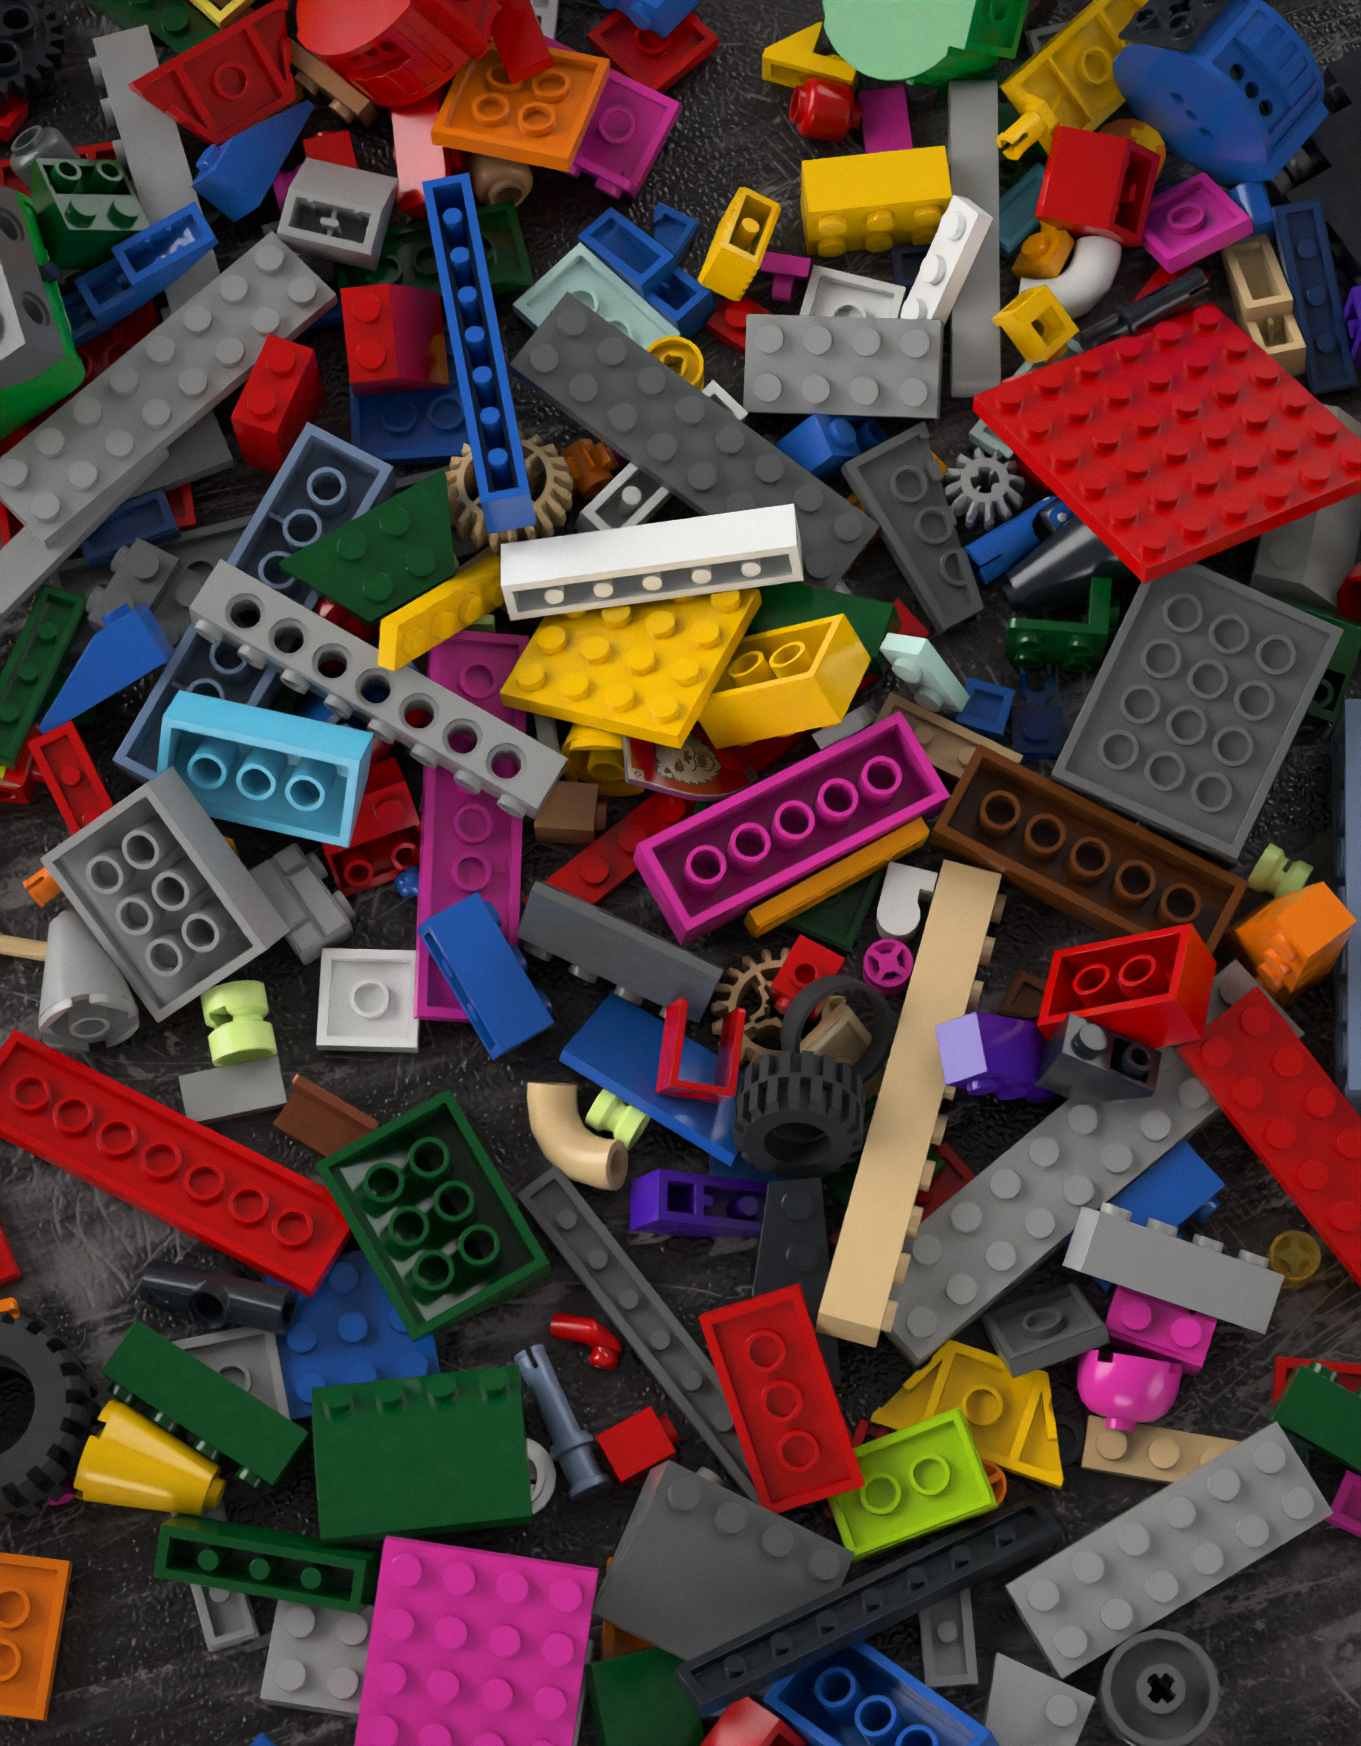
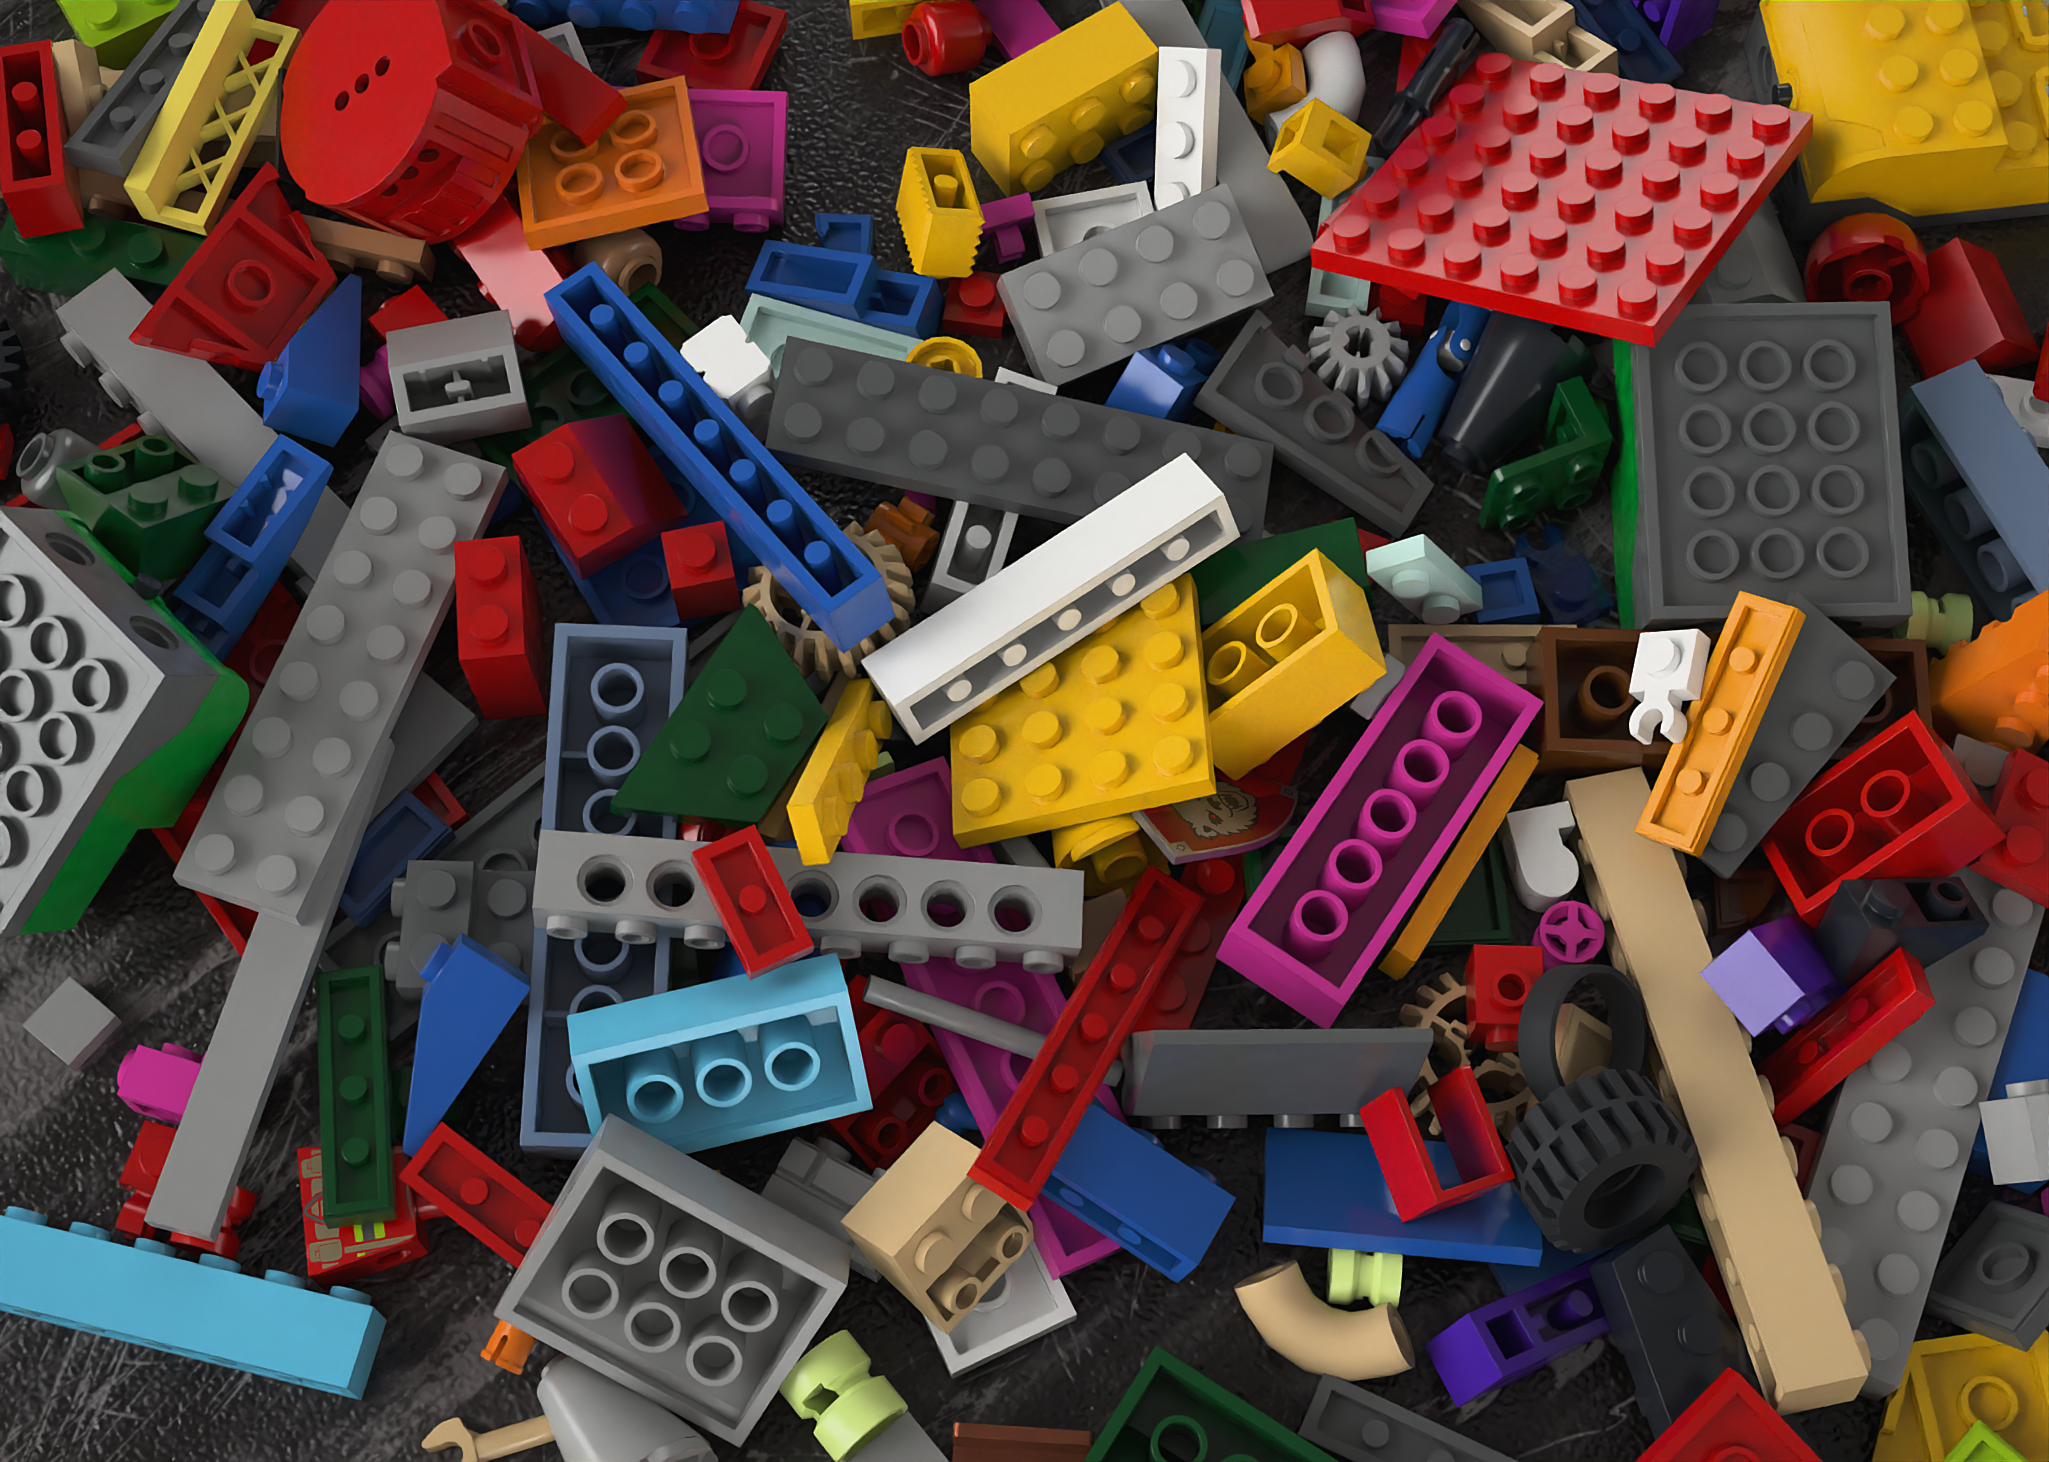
camera: 30 degrees left, 5 degrees down
none -> red brick [661,520,742,621]
none -> white brick [680,315,777,443]
none -> red plate [691,824,814,981]
none -> tan slope [840,1121,1034,1335]
none -> light grey bar [862,975,1124,1087]
none -> red tile [966,864,1205,1213]
none -> white plate [1629,629,1711,745]
none -> light orange tile [1635,591,1806,858]
none -> dark grey wing [1697,592,1897,879]
none -> red plate [1755,946,1936,1127]

